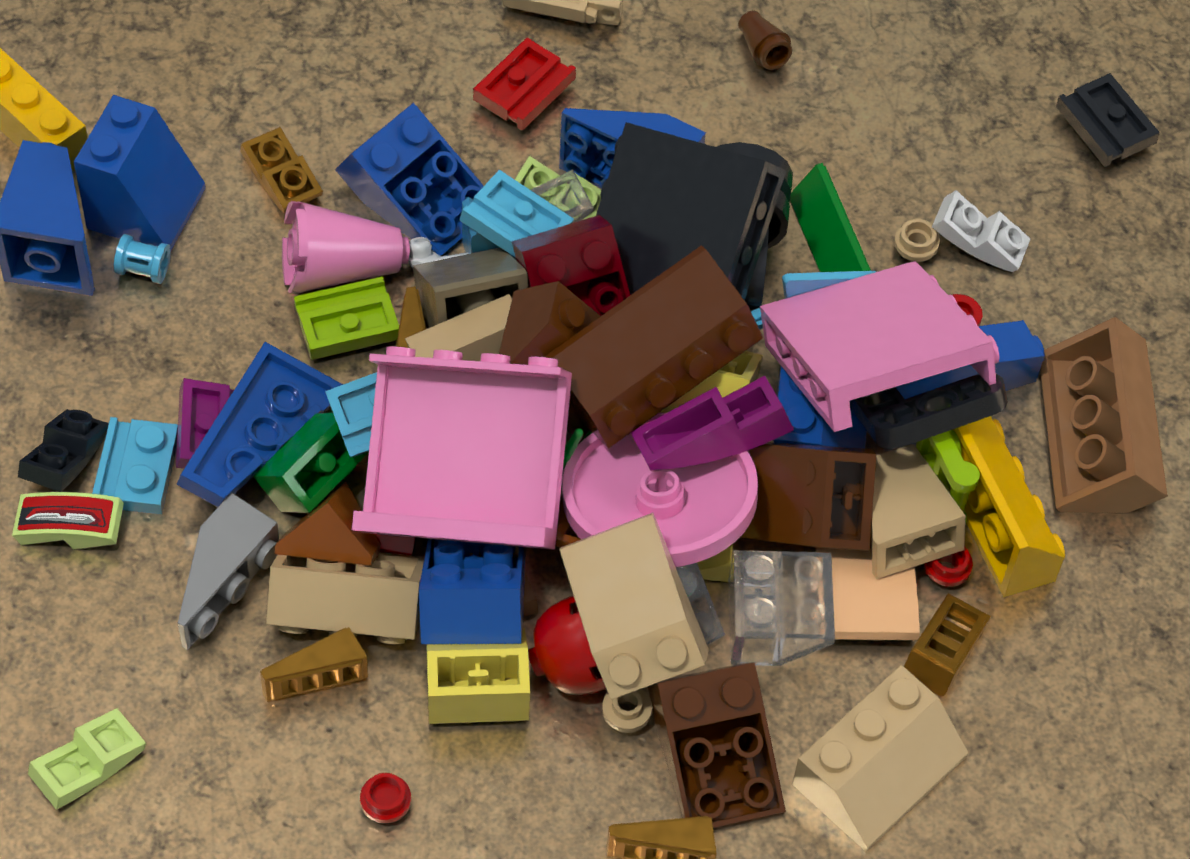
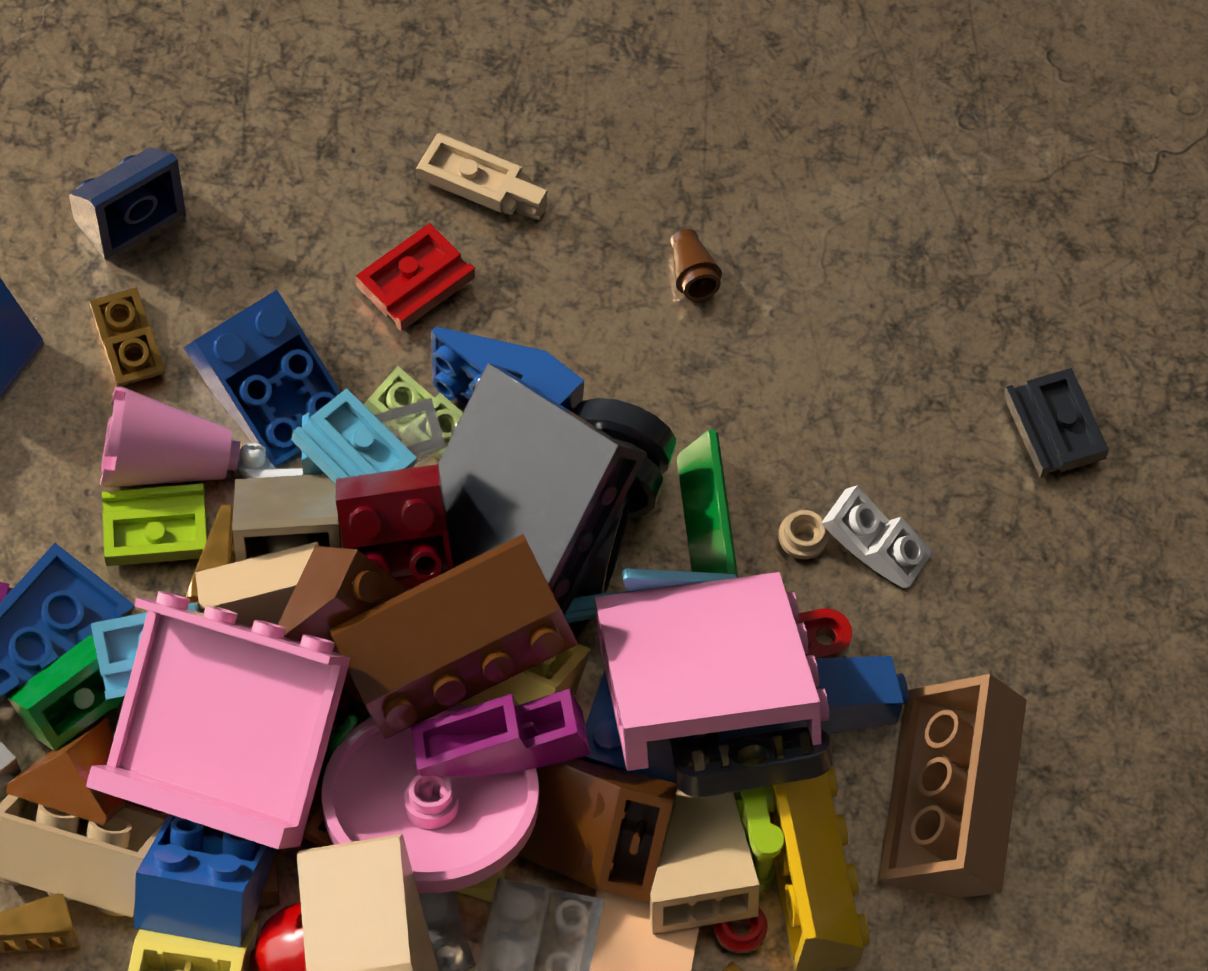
camera: 10 degrees right, 5 degrees up
none -> dark blue slope [69,147,186,259]

